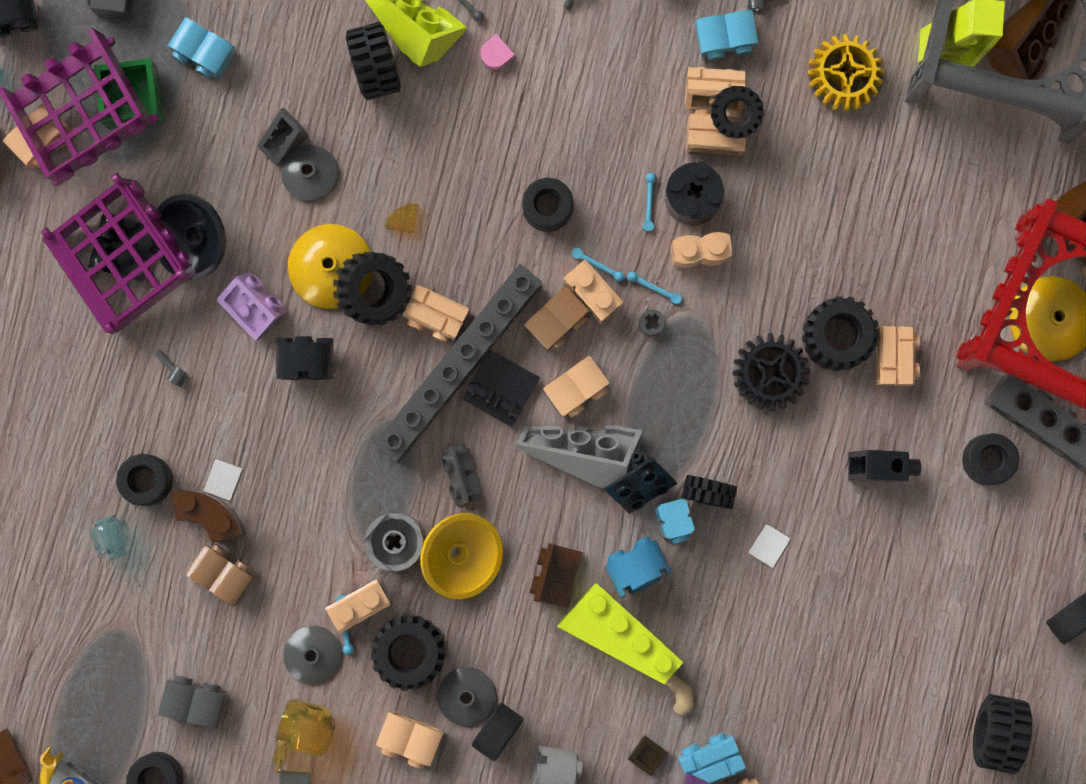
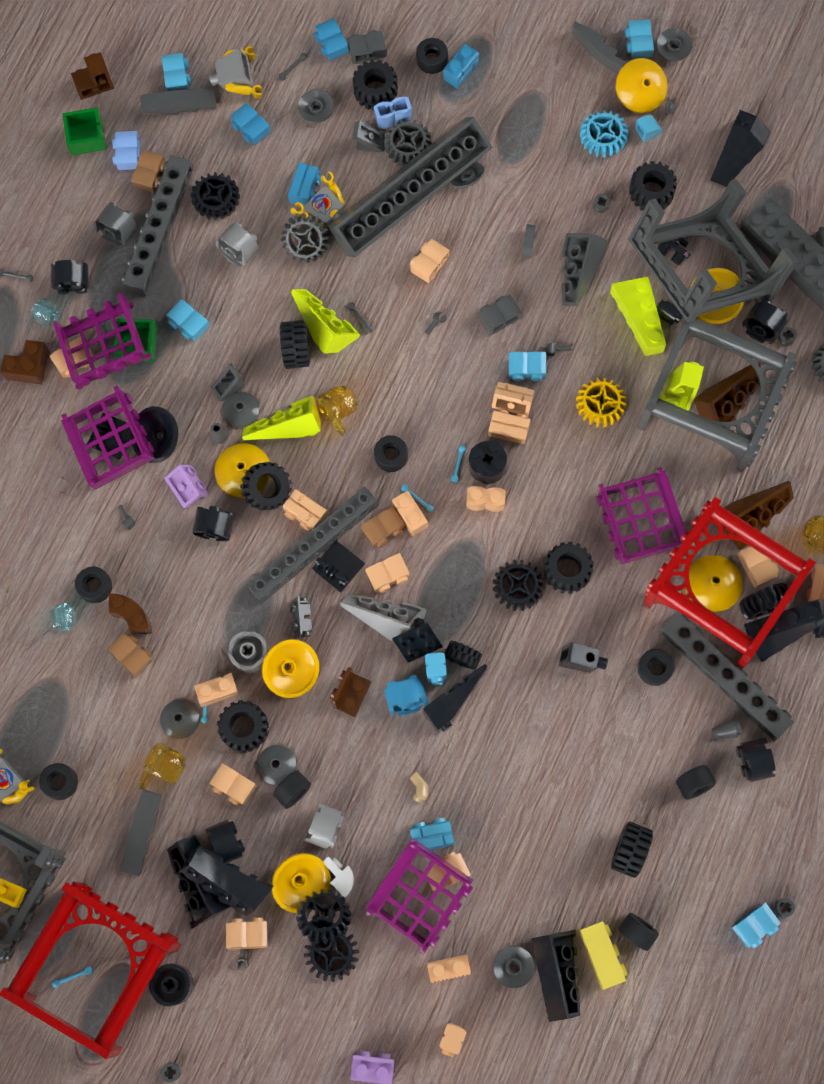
camera: 15 degrees right, 10 degrees down
dark grey brick [158,675,226,729] -> none
white sticker [203,459,242,501] -> none
clear yellow tile [385,204,419,233] -> none
bright pink tile [481,34,515,69] -> none
neon yellow wedge [557,582,684,684] -> none
medium azure hinge [627,271,682,305] -> none
dark brown tile [627,735,668,777] -> none
dark grey bush [639,309,665,336] -> none
black tyre [710,86,764,139] -> none
white sticker [749,524,790,568] -> none
light nougat brick [876,326,920,387] -> none
none -> dark grey cone [210,423,229,444]
none -> neon yellow wedge [242,395,321,440]
none -> clear yellow piece [318,385,358,437]
none -> black wedge [423,664,488,733]
none -> magenta window [596,467,686,565]

